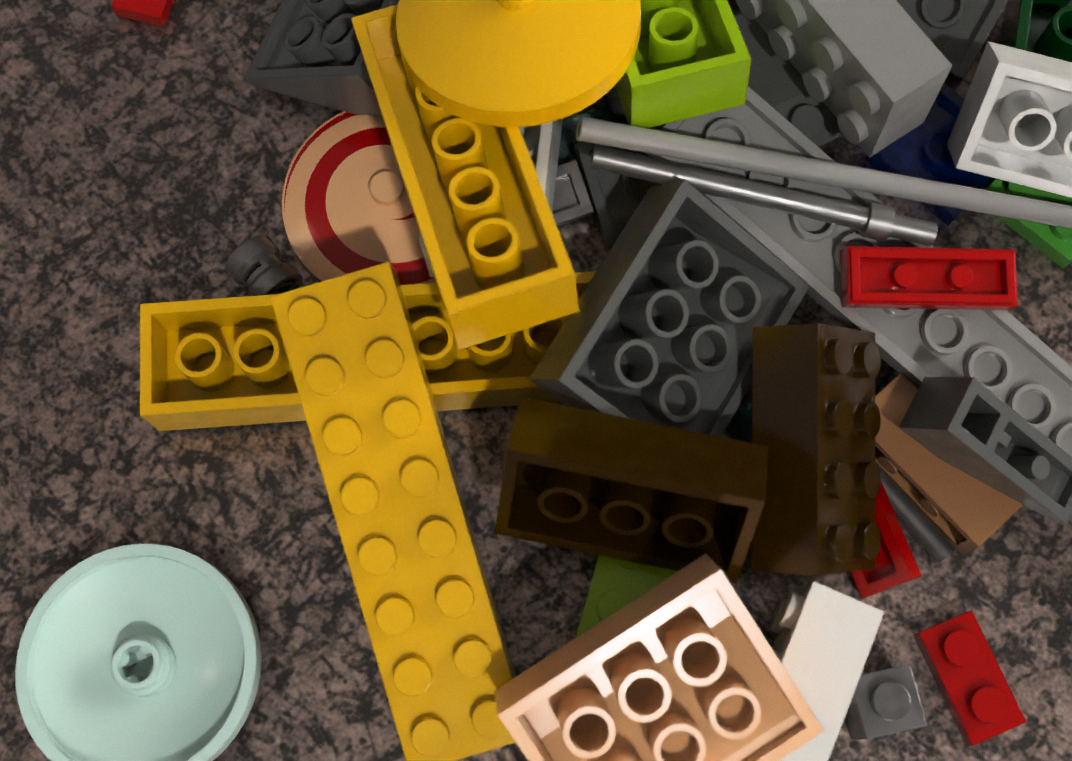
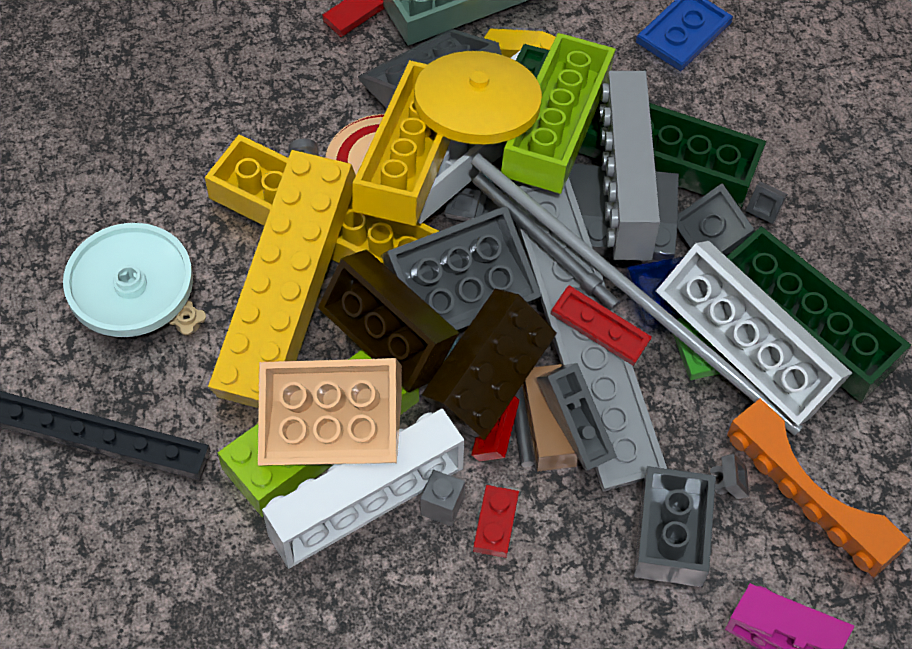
camera: 30 degrees right, 15 degrees down
none -> tan plate [168,300,206,335]

